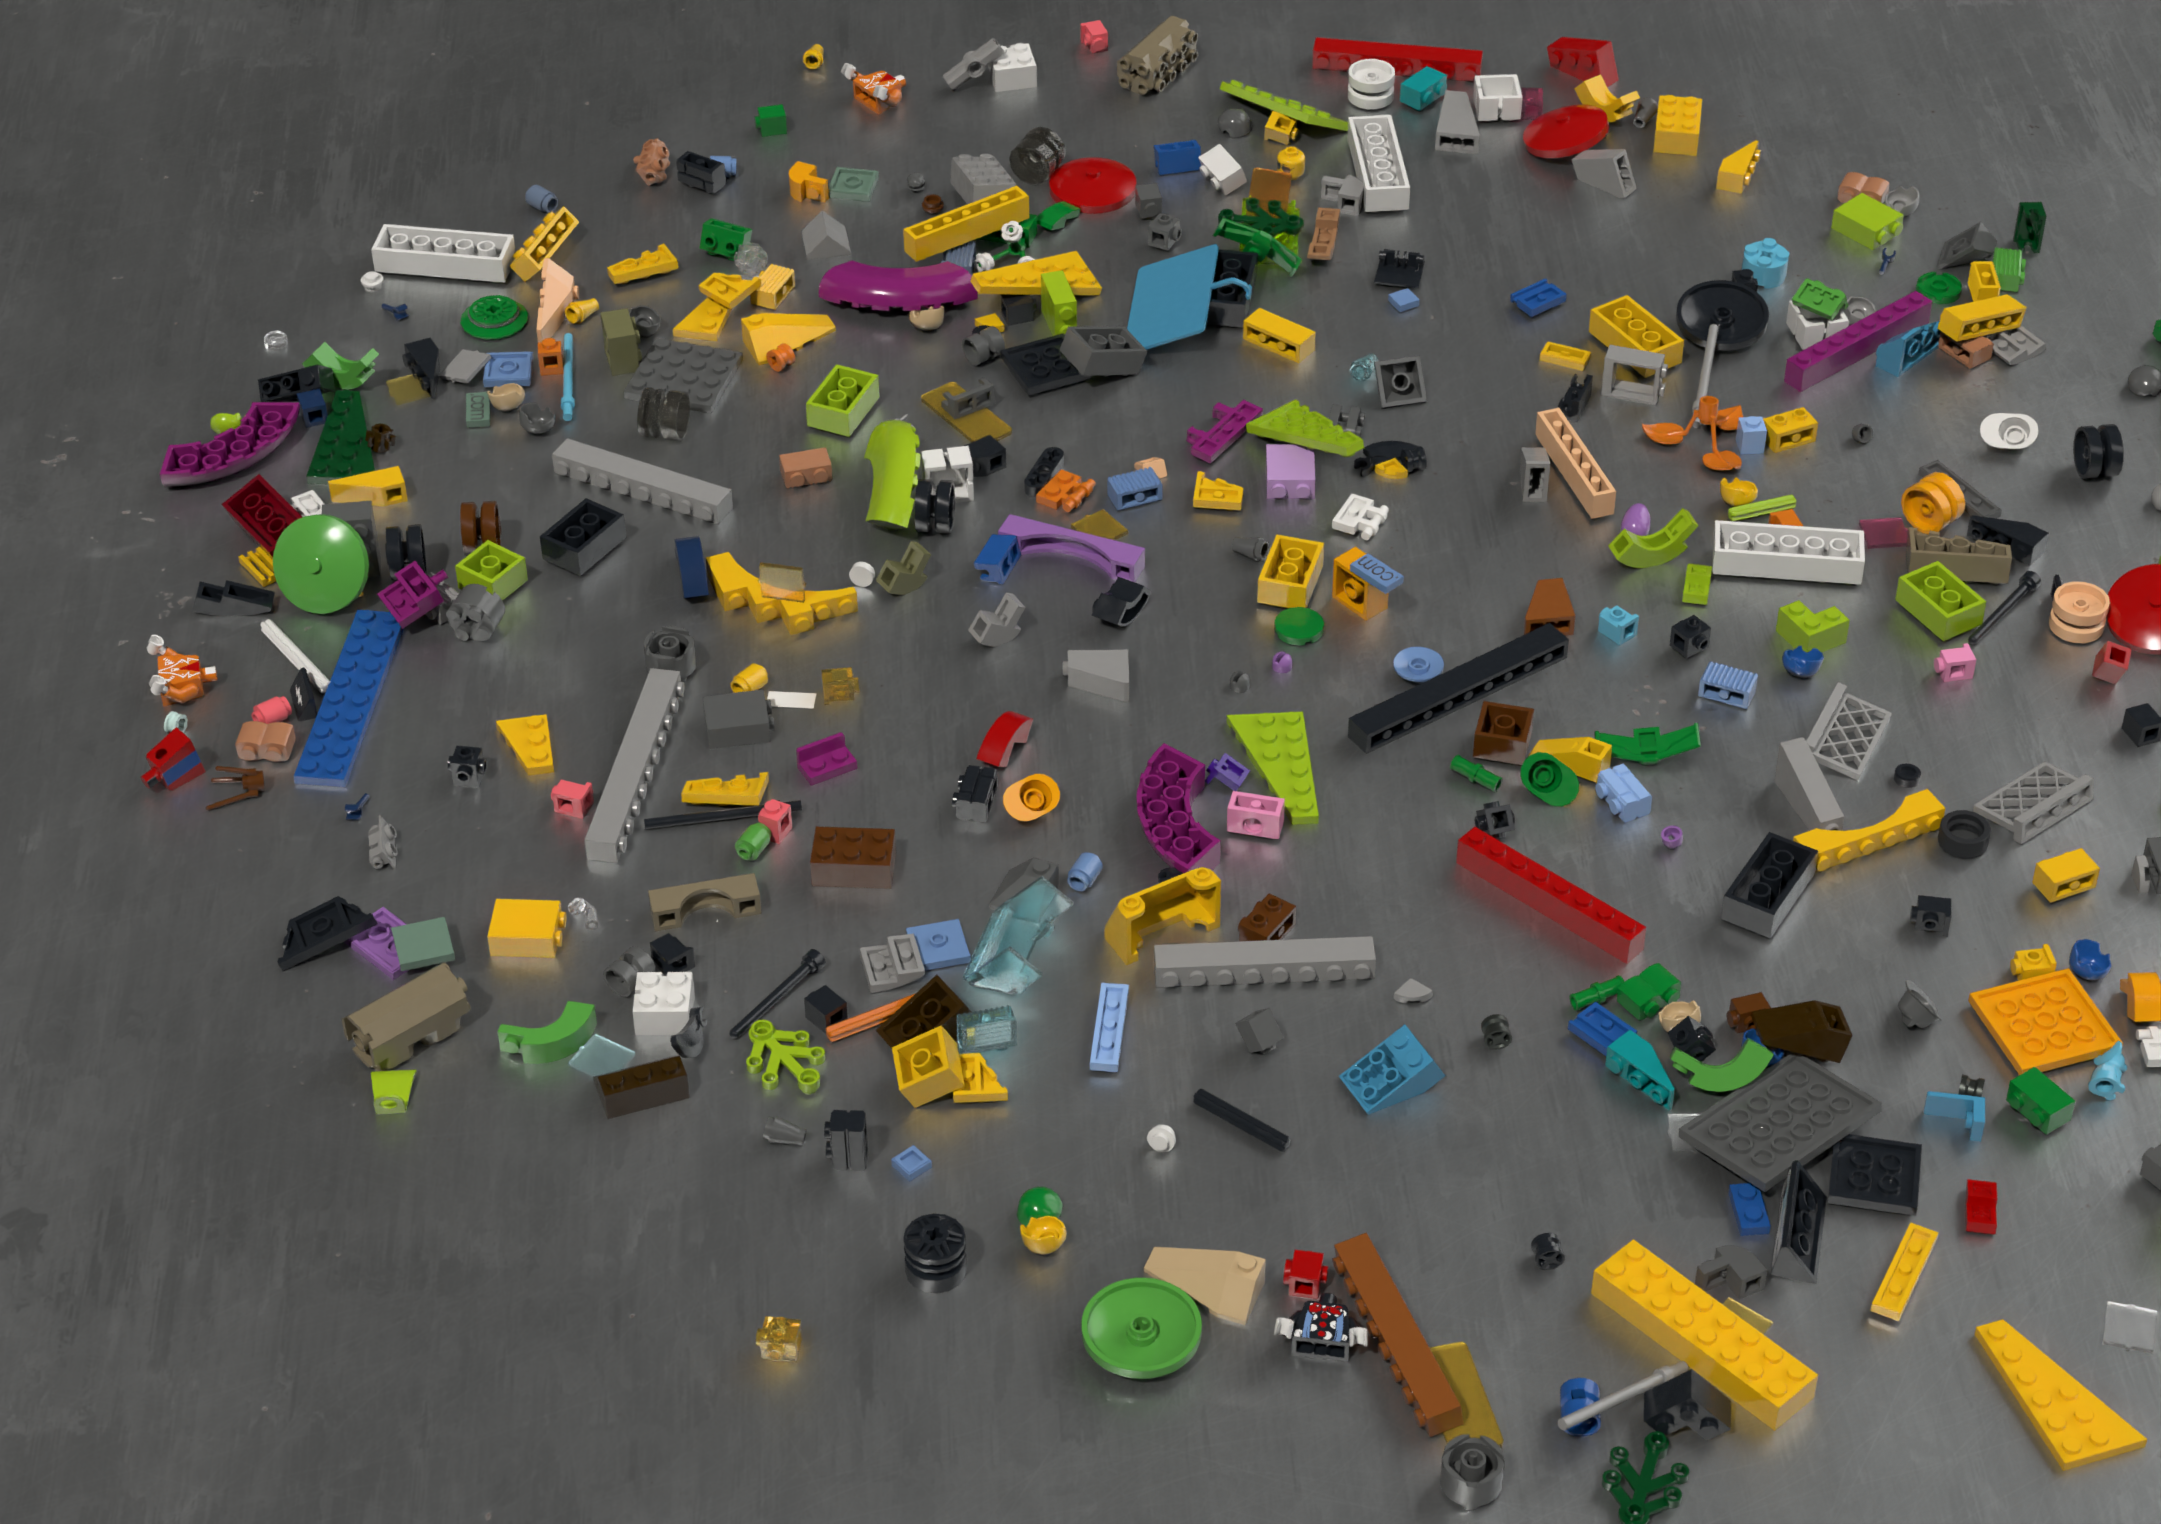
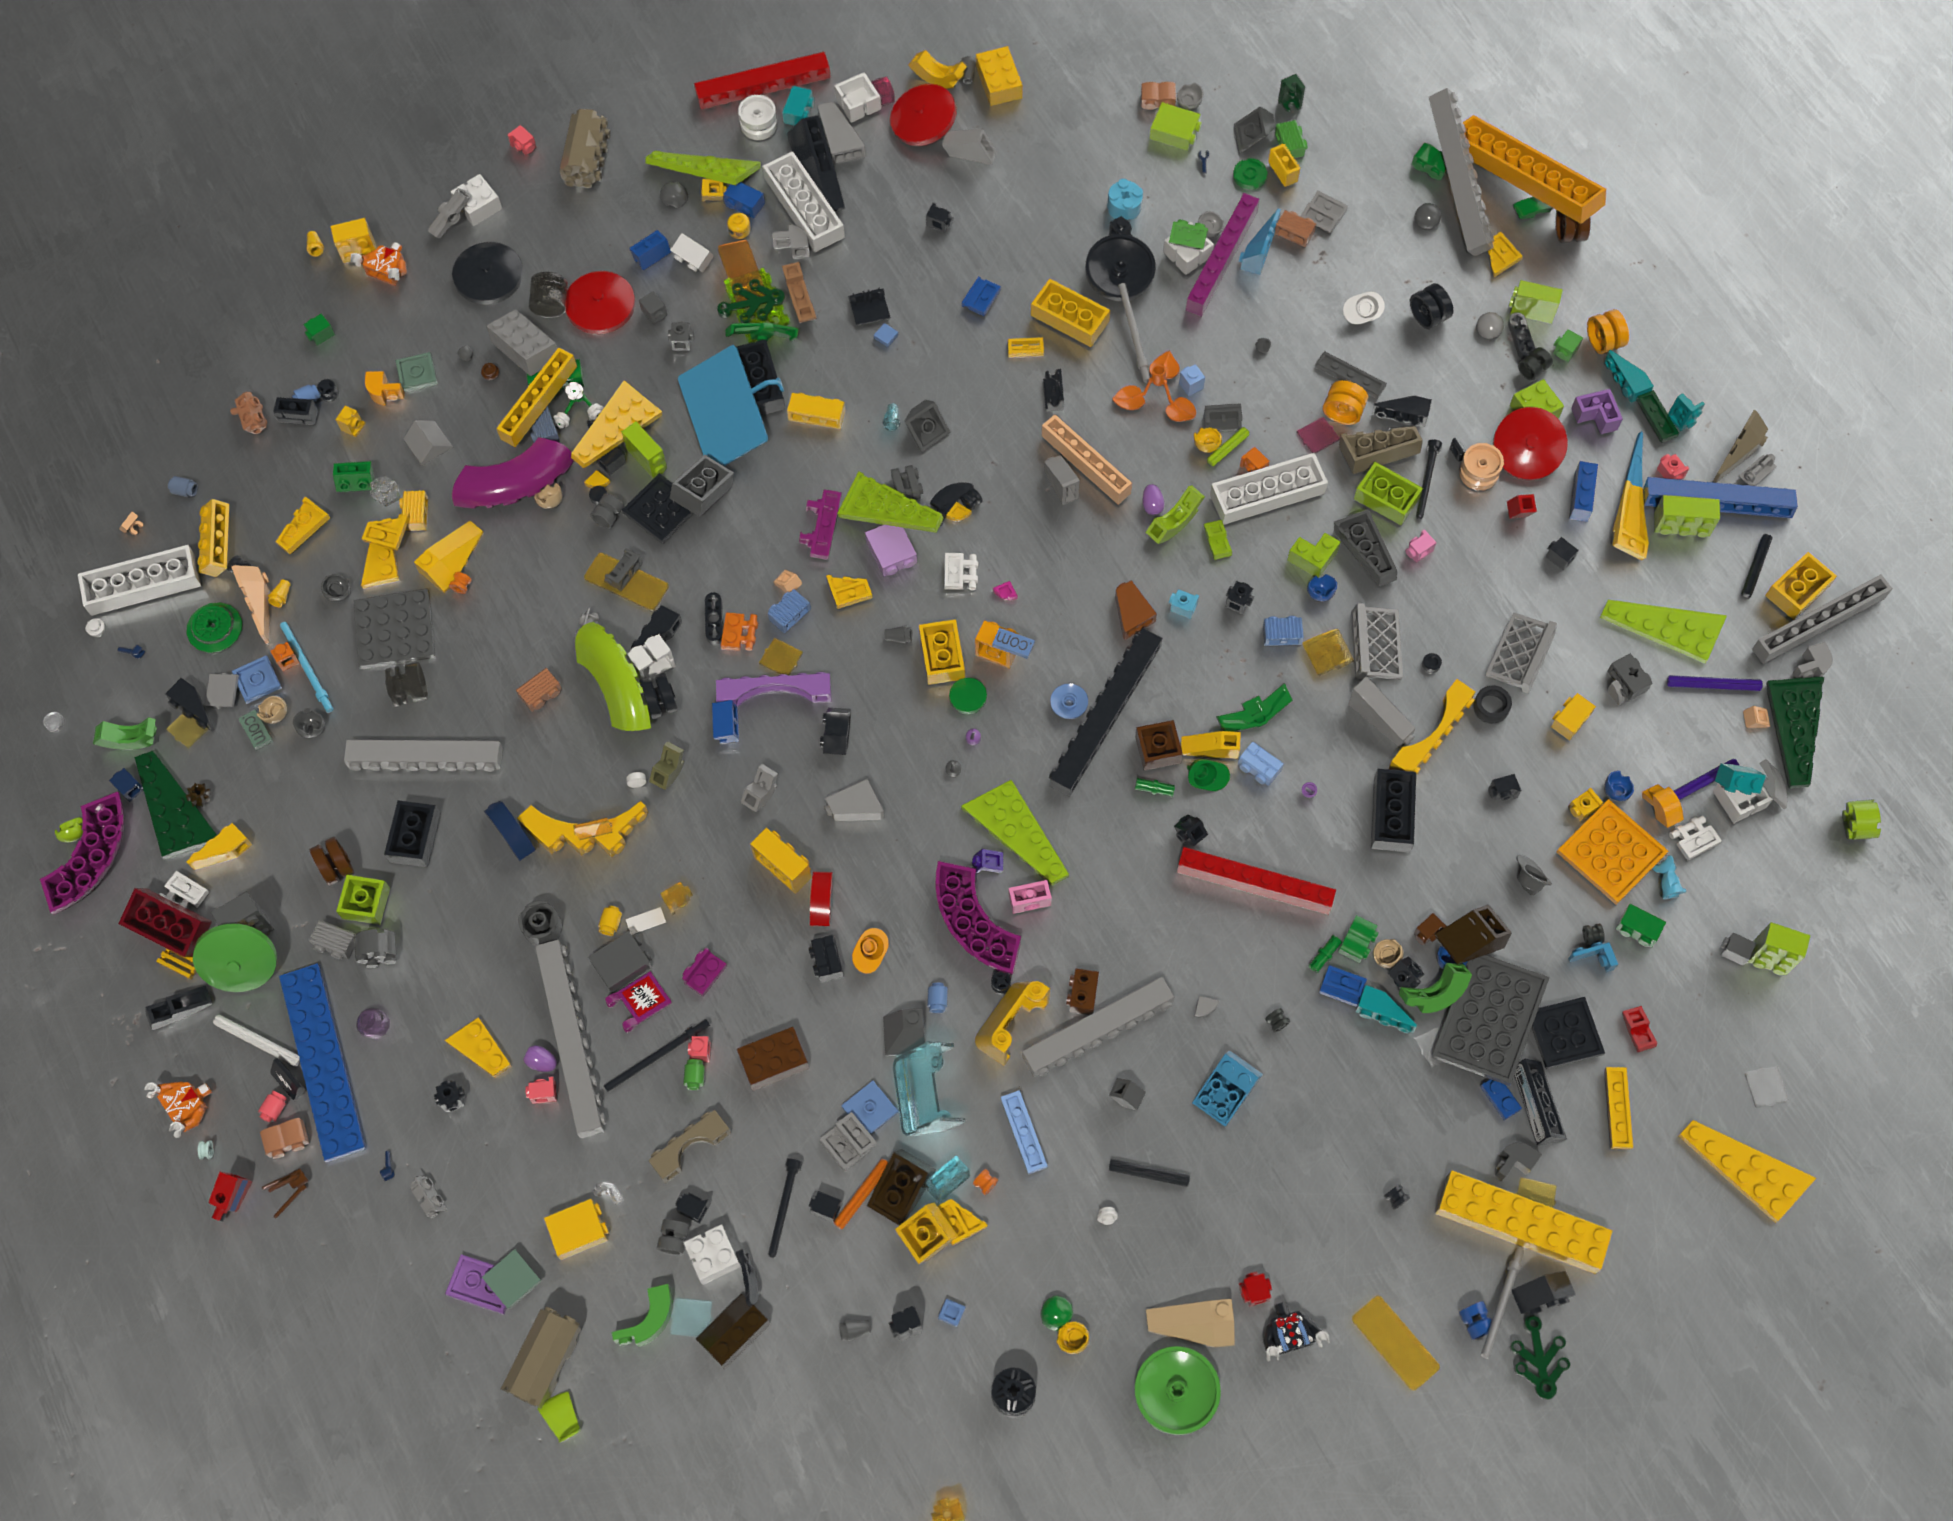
camera: 25 degrees left, 25 degrees up
black slope [258,364,335,402] -> none
black wing [277,896,378,971] -> none
magenta plate [377,561,448,629] -> none
black wheel [385,524,427,581] -> none
olive brick [600,308,642,376] -> none
yellow wing [681,772,769,807] -> none
lime plant [746,1020,825,1094] -> none
lime brick [806,364,880,437] -> none
green slope [1037,201,1080,230] -> none
dark orange brick [1332,1232,1464,1437] -> none
dark grey brick [1440,1434,1504,1511] -> none
red wedge [1547,37,1619,88] -> none
light grey window [1601,345,1668,405] -> none
yellow slope [1716,140,1761,194] -> none
yellow brick [1763,407,1818,453] -> none
yellow brick [1937,294,2027,342] -> none
none -> light nougat tile [119,512,143,535]
none -> black wheel [317,379,339,402]
none -> yellow brick [331,218,376,263]
none -> yellow brick [335,406,366,437]
none -> clear purple hair [356,1008,390,1039]
none -> black dish [452,242,523,305]
none -> medium lavender animal [523,1046,557,1072]
none -> flag [605,971,672,1033]
none -> blue brick [723,182,765,218]
none -> yellow brick [750,827,812,894]
none -> black wedge [787,115,845,212]
none -> black brick [926,203,954,233]
none -> orange wheel [973,1169,998,1195]
none -> dark pink tile [993,581,1018,600]
none -> dark grey hinge [1204,403,1243,431]
none -> clear yellow slope [1302,629,1354,676]
none -> dark grey wedge [1334,509,1397,587]

